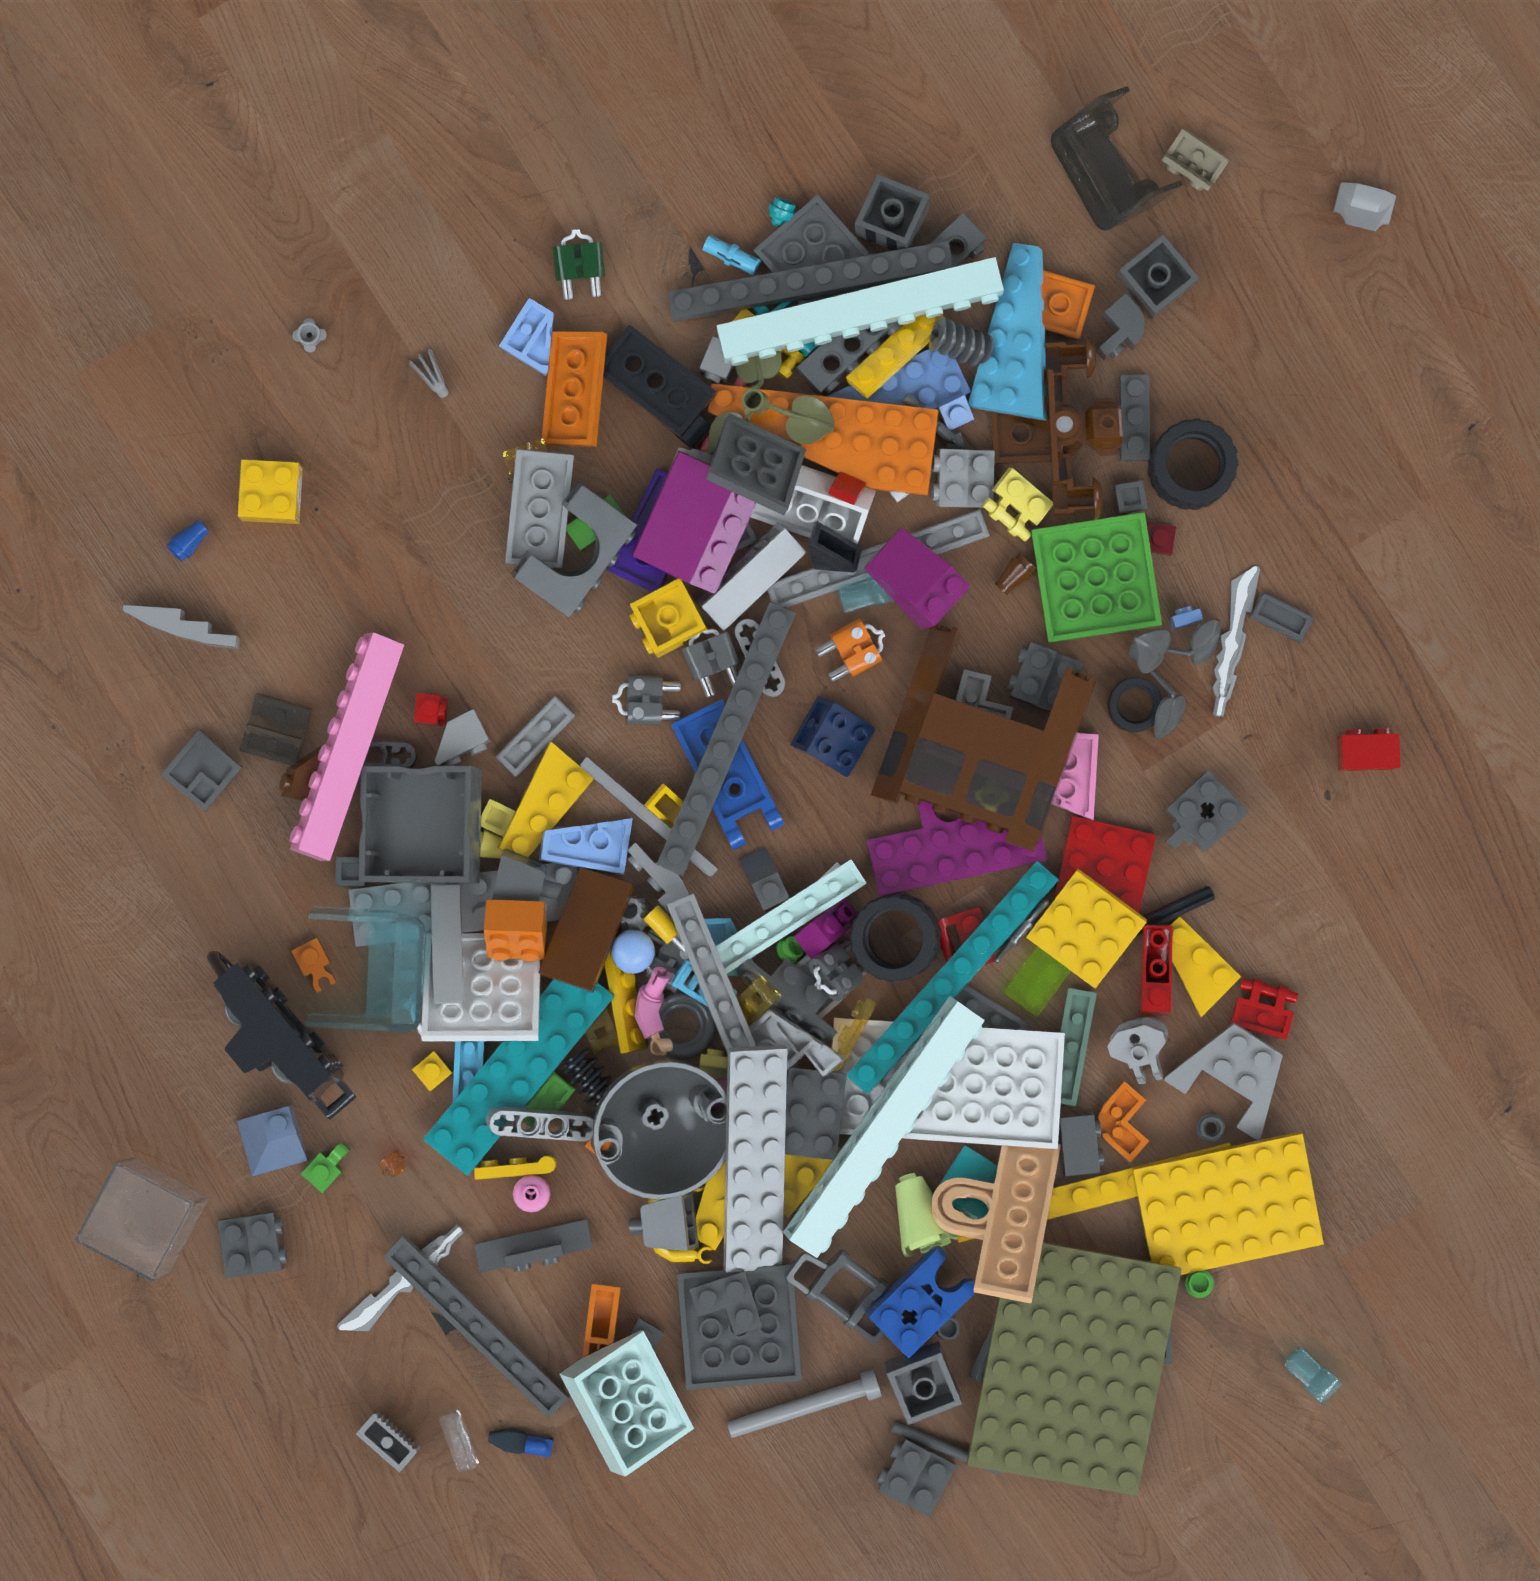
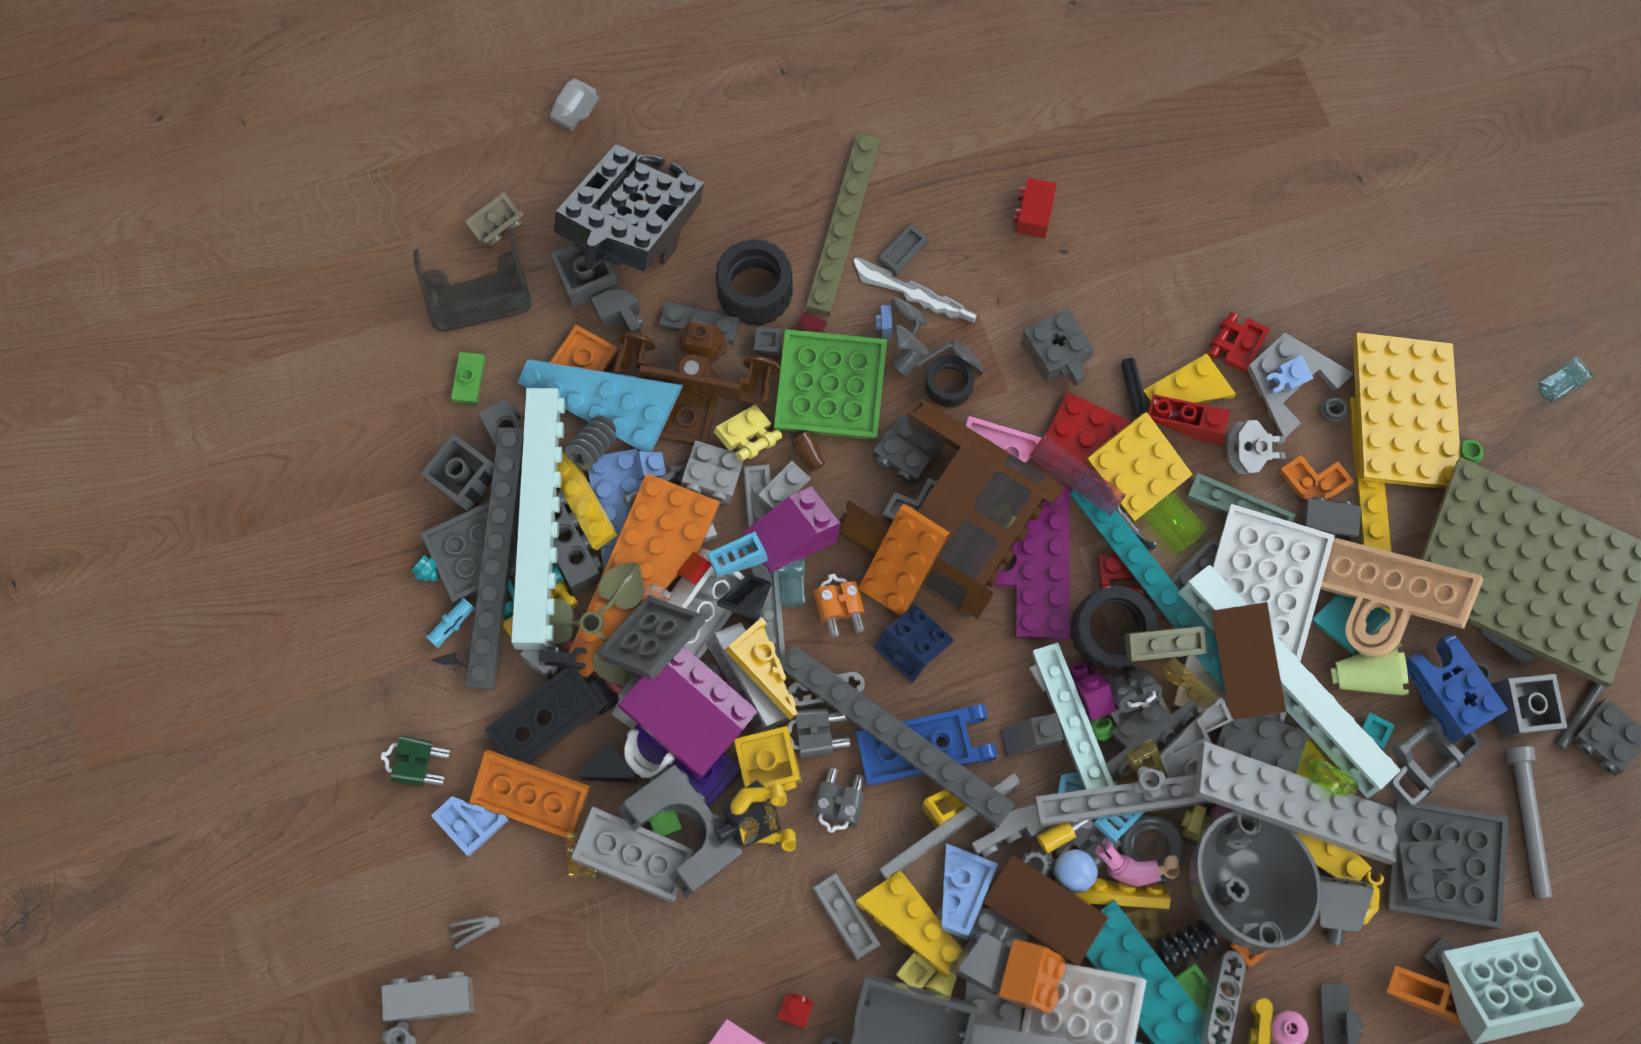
camera: 70 degrees left, 15 degrees down
light grey slope [435,709,491,766] -> none
none -> light grey brick [382,972,474,1023]
none -> bright green plate [451,352,486,405]
none -> black plate [539,646,588,670]
none -> black piece [554,144,704,271]
none -> black slope [579,745,637,783]
none -> white helmet [624,729,675,781]
none -> clear tile [644,583,672,603]
none -> medium azure slope [706,532,768,577]
none -> torso [714,780,796,851]
none -> yellow wing [725,618,797,720]
none -> light grey plate [756,461,811,511]
none -> olive plate [806,133,881,316]
none -> orange plate [859,504,950,616]
none -> clear pink plate [1029,435,1126,516]
none -> olive plate [1125,626,1207,661]
none -> light grey plate [1134,767,1165,798]
none -> reddish brown tile [1212,602,1286,719]
none -> light blue plate [1263,355,1313,394]
none -> clear neon green helmet [1306,757,1360,796]
none -> teal plate [1361,713,1395,750]

